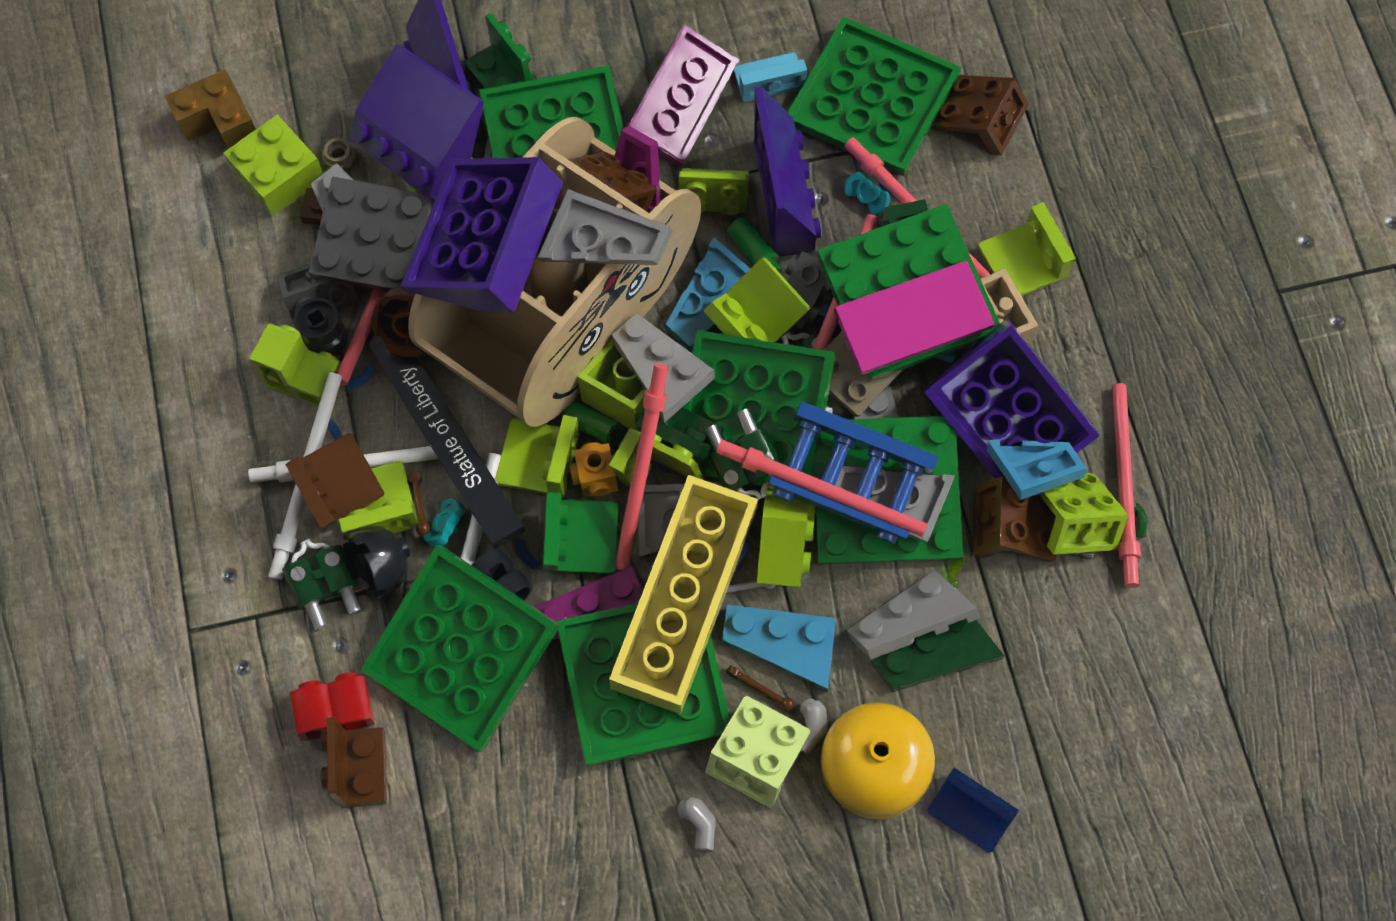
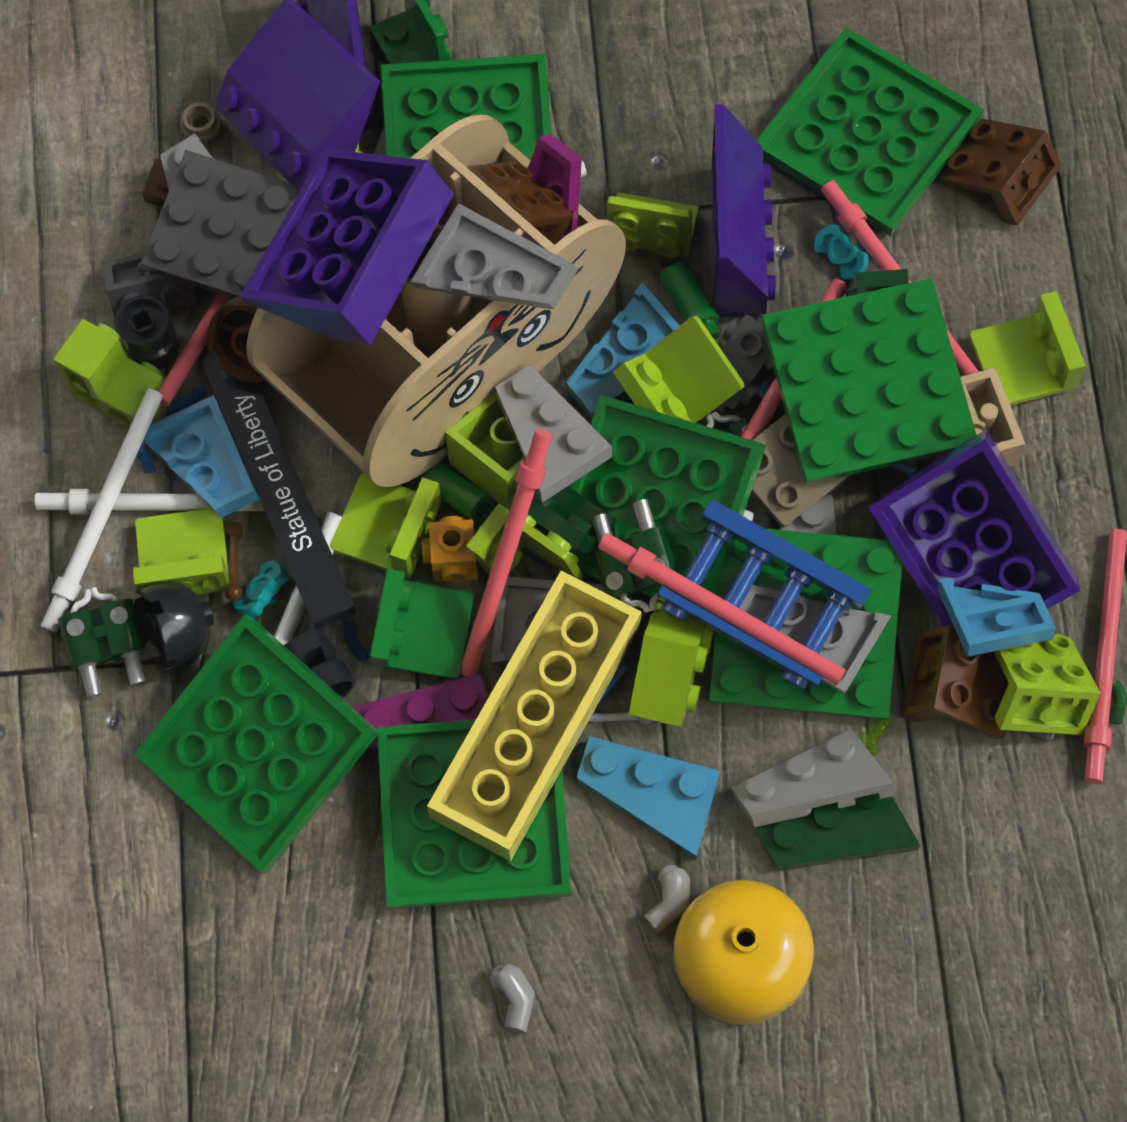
camera: 10 degrees right, 0 degrees up
pearl gold brick [164,69,256,149] -> none
lime brick [223,114,323,217] -> none
reddish brown bracket [285,433,384,529] -> none
red brick [290,672,375,741] -> none
reddish brown bracket [321,717,387,808] -> none
tile [626,24,738,168] -> none
yellowish green bracket [705,696,810,808] -> none
reddish brown hinge [726,665,795,712] -> none
medium azure panel [733,52,807,103] -> none
dark pink tile [834,261,995,375] -> none
clear blue panel [927,767,1019,853] -> none
none -> dark azure wing [143,395,260,518]

